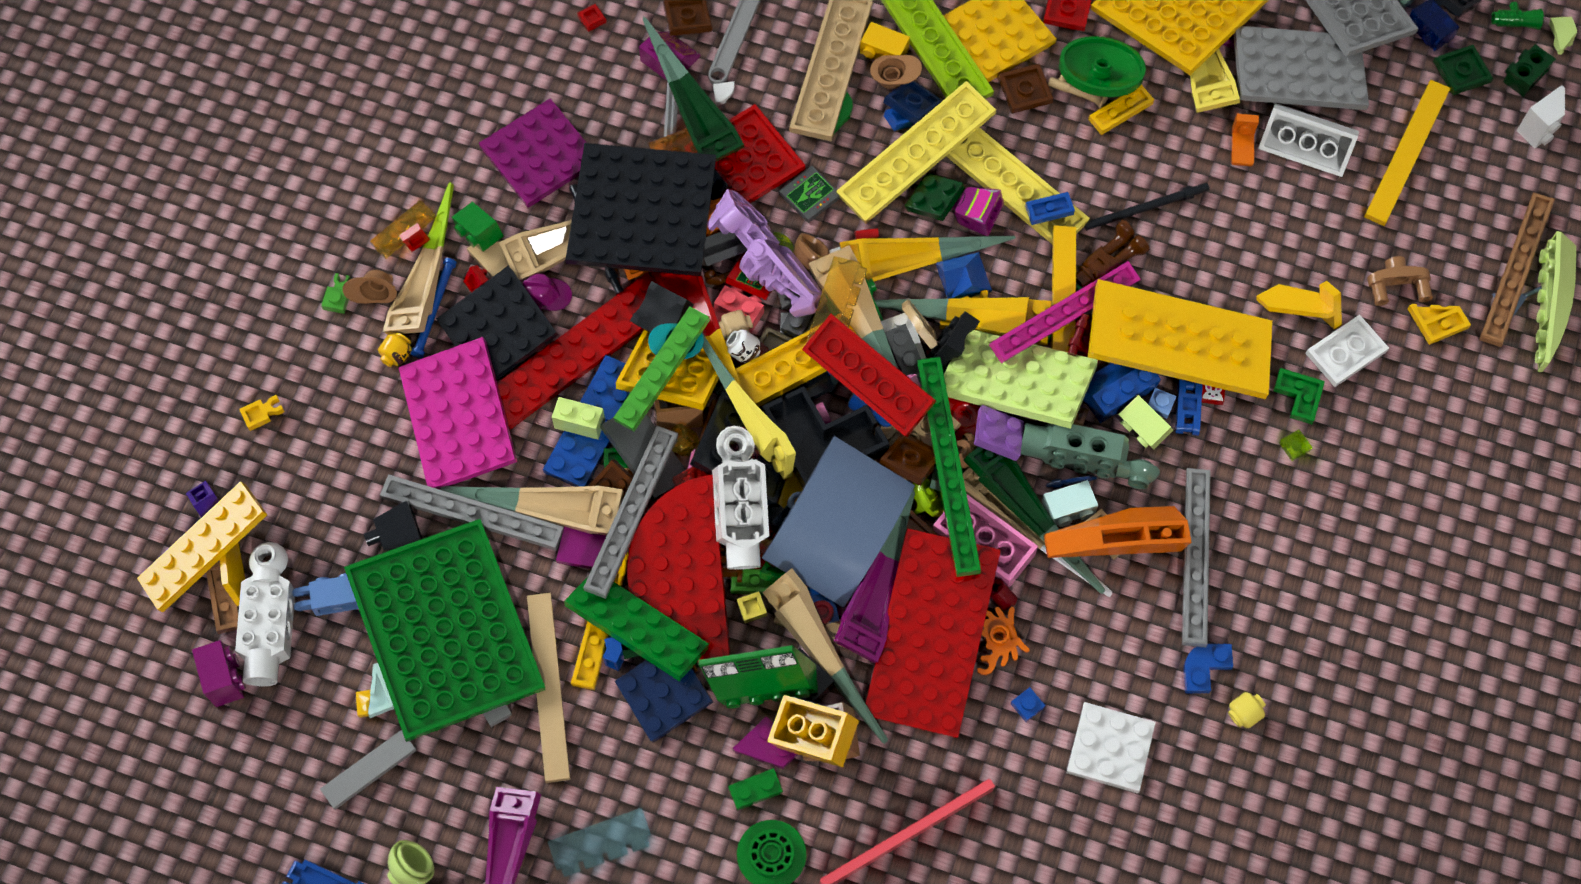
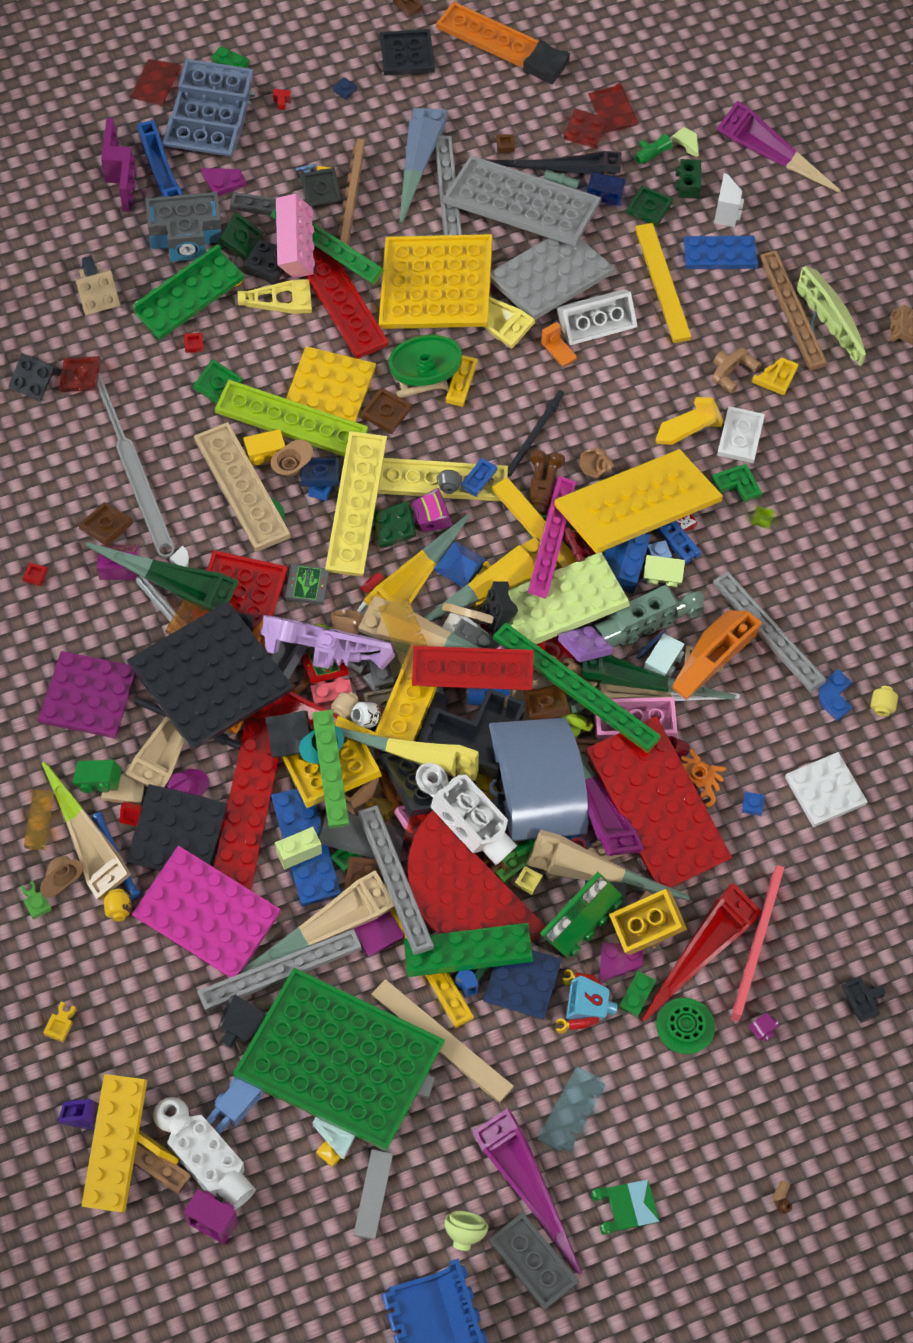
camera: 45 degrees left, 5 degrees down
red plate [399,223,430,252] -> none
none -> dark grey cone [436,470,462,494]
none -> medium azure torso [556,969,618,1034]
none -> medium nougat hair [579,448,614,479]
none -> red plate [641,883,762,1021]
none -> blue plate [683,236,758,269]

